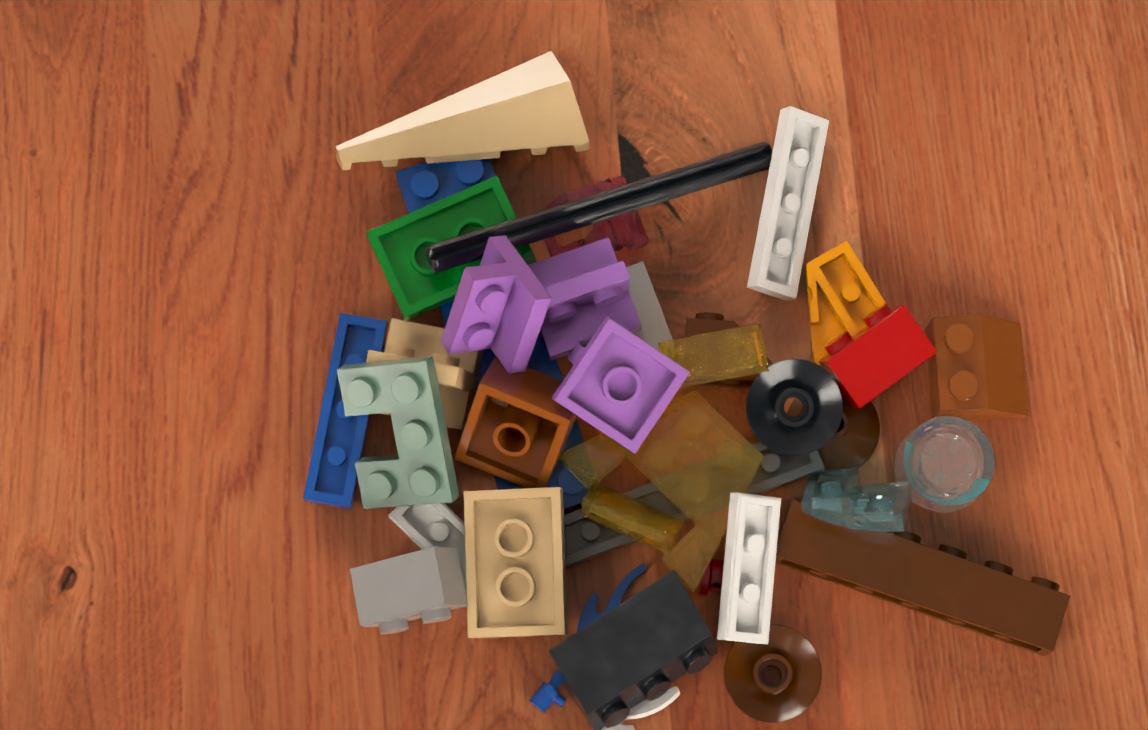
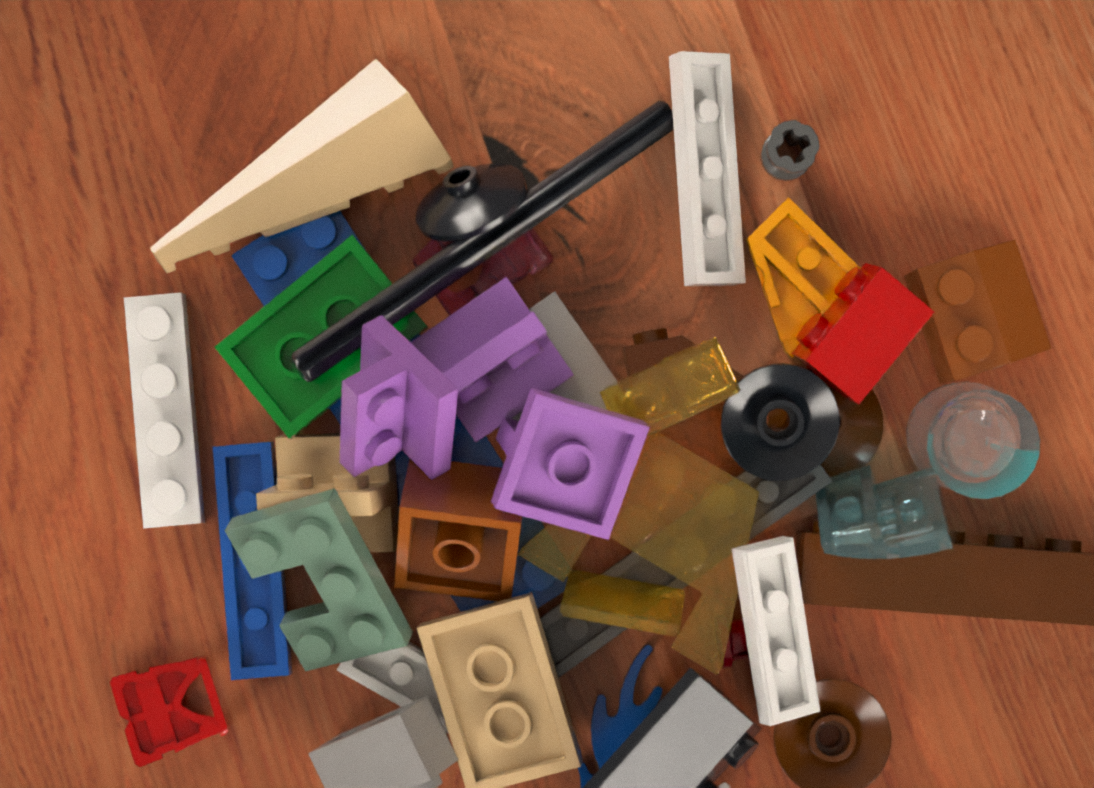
camera: 10 degrees left, 10 degrees up
none -> red piece [109,656,230,767]
none -> white plate [124,292,205,528]
none -> black dish [416,163,527,242]
none -> dark grey bush [760,120,820,181]

